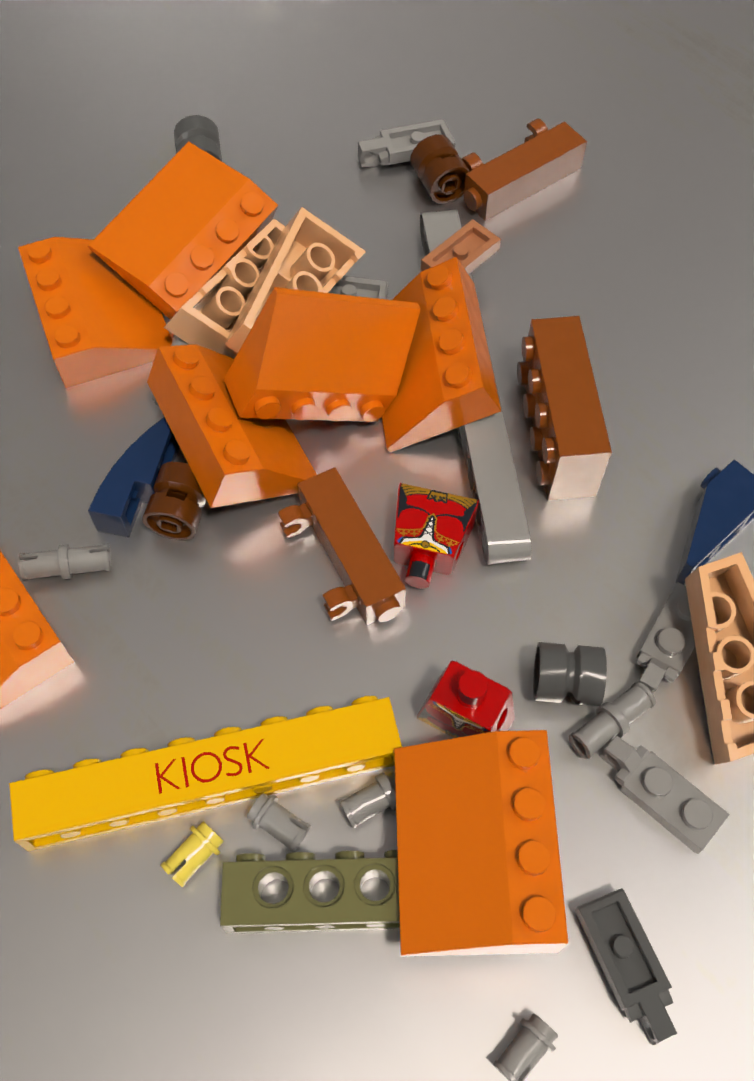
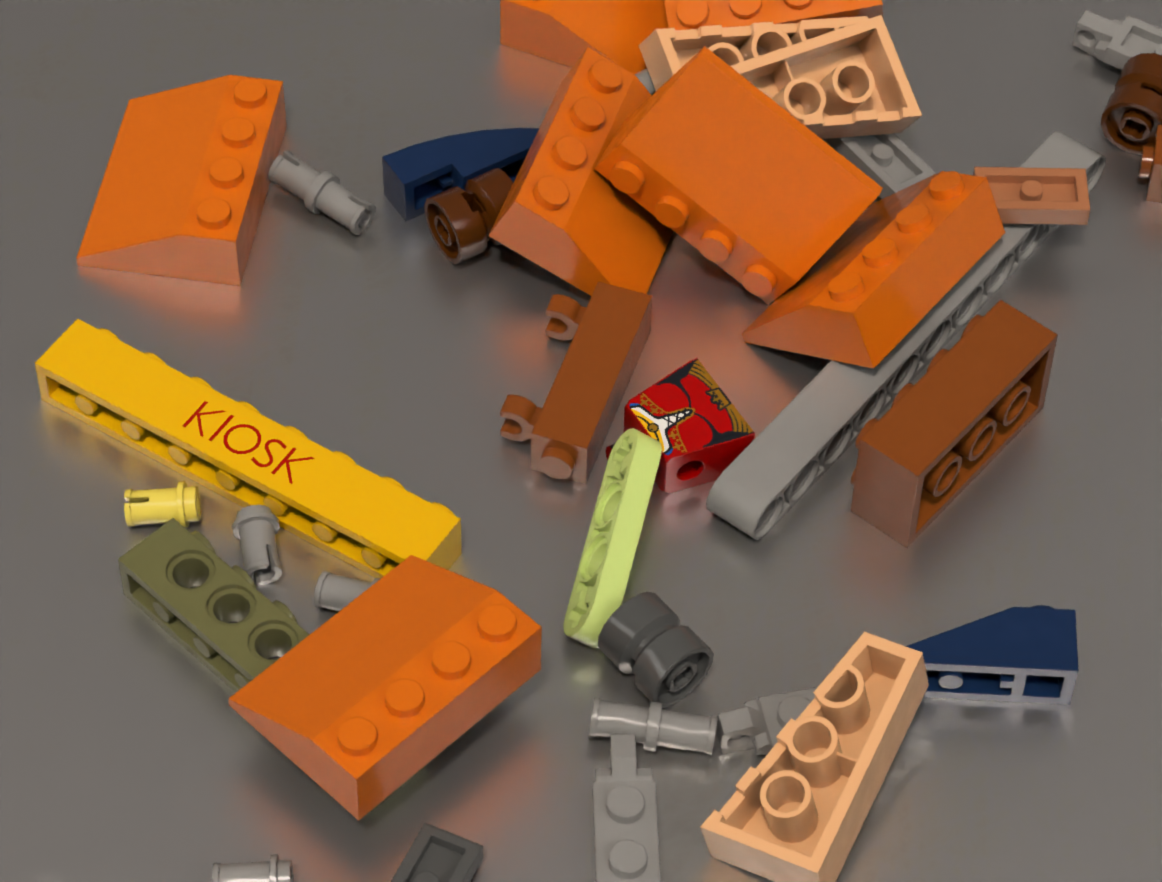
camera: 45 degrees right, 10 degrees down
red torso [417,661,515,738] -> none
none -> yellowish green beam [563,428,662,648]

